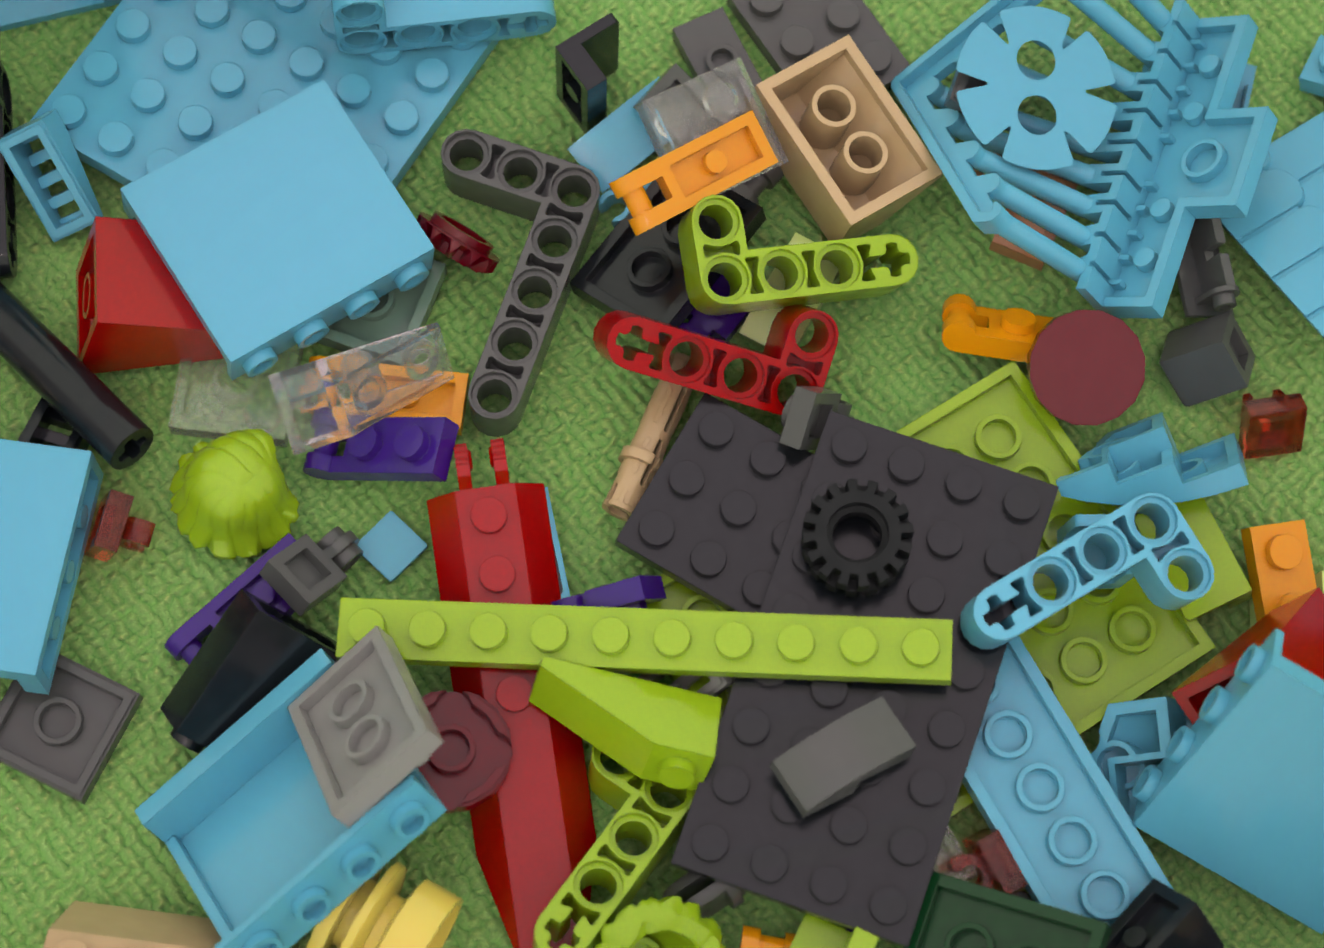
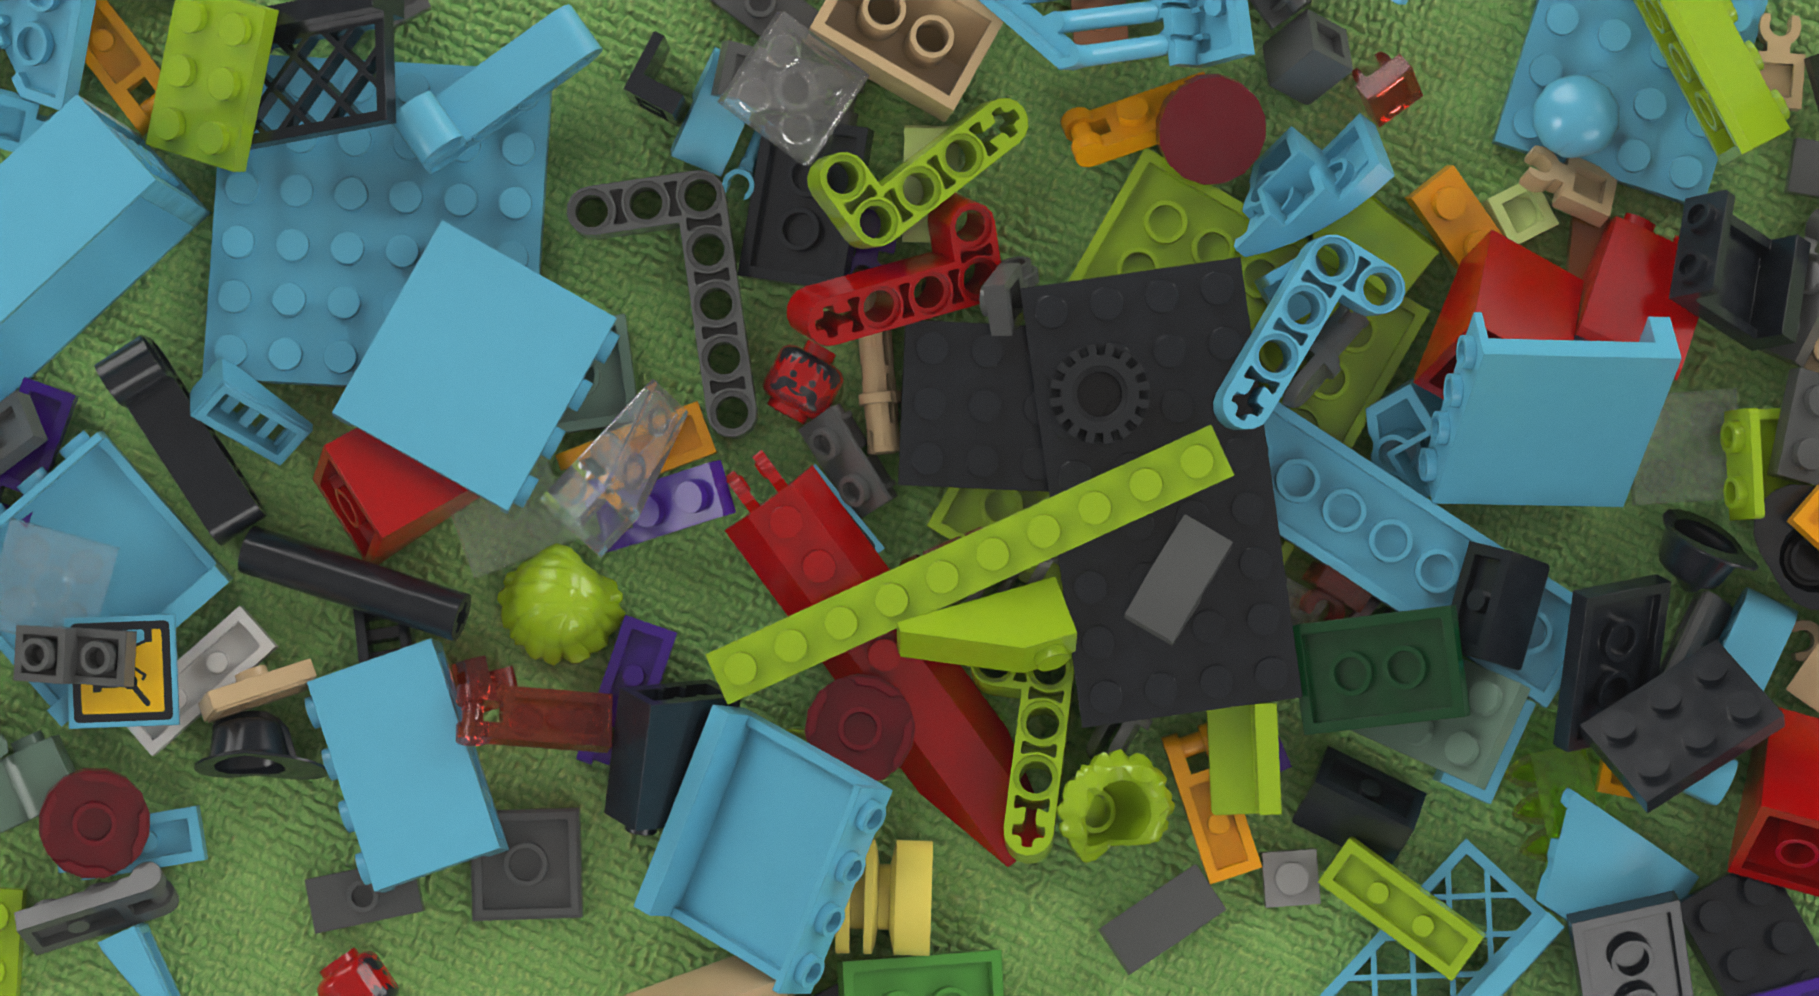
camera: 20 degrees left, 15 degrees up
dark grey plate [259,526,364,617] -> none
light grey plate [287,625,444,828] -> none
medium azure piece [357,511,428,582] -> none
dark red gear [416,211,500,273] -> none
dark purple plate [551,575,667,608] -> none
light orange plate [609,110,778,236] -> none
none -> clear red plate [456,683,613,753]
none -> red head [762,340,844,425]
none -> dark grey hinge [798,403,898,519]
none -> dark grey arm [1275,303,1369,408]

